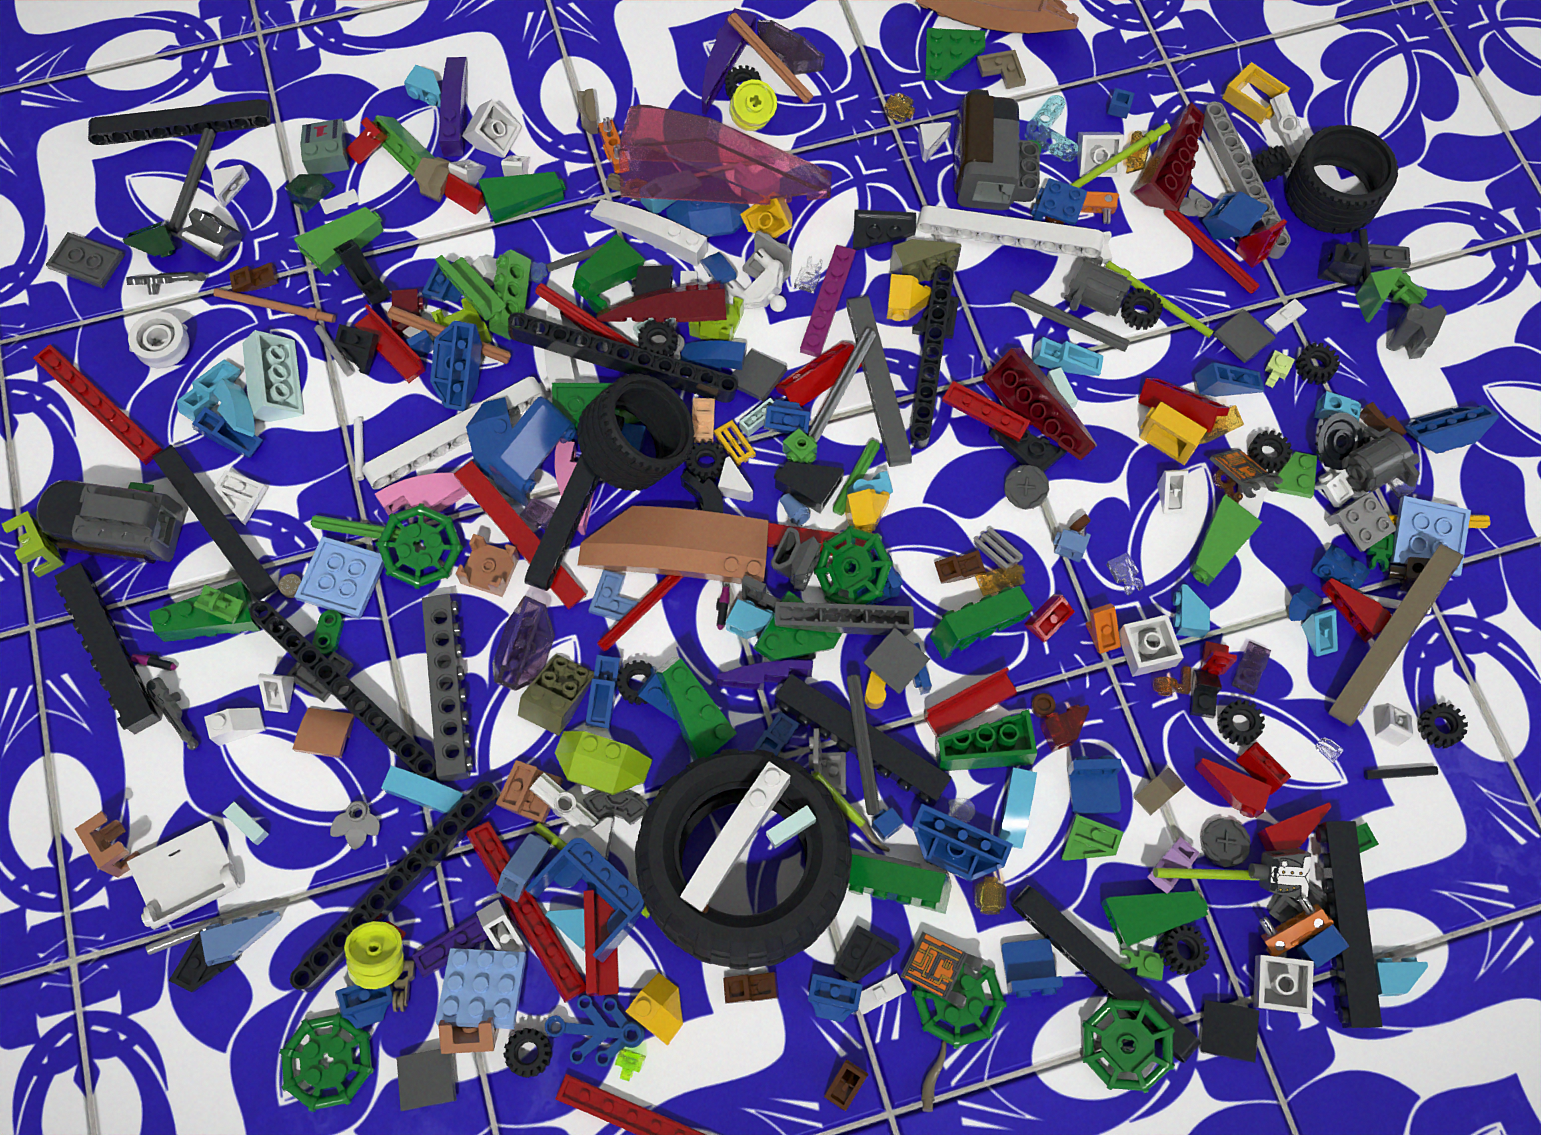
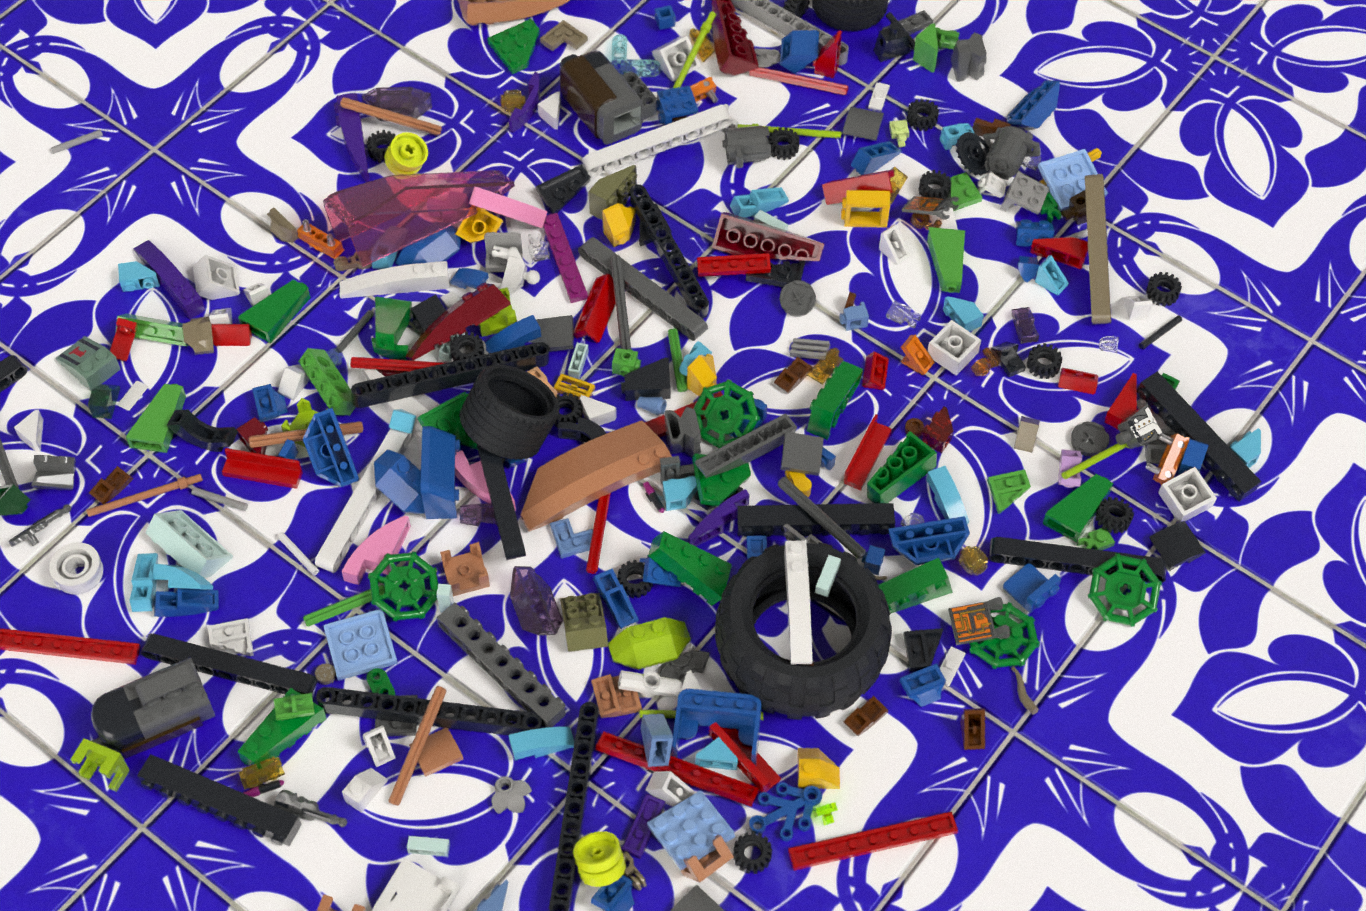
camera: 35 degrees left, 10 degrees down
black wing [334,324,379,375] -> none
bright green panel [435,255,506,321] -> none
red tile [454,461,586,610] -> none
blue slope [763,400,810,435] -> none
dark grey axle [1011,291,1130,352] -> none
blue bracket [1067,755,1122,814] -> none
red slope [1195,758,1272,818] -> none
red bracket [1201,641,1237,675] -> none
none -> clear yellow hinge [238,757,285,789]
none -> medium azure slope [389,409,416,434]
none -> nougat axle [389,686,447,806]
none -> light aqua piece [437,584,454,613]
none -> bright pink slope [469,186,548,228]
none -> dark purple slope [509,72,540,133]

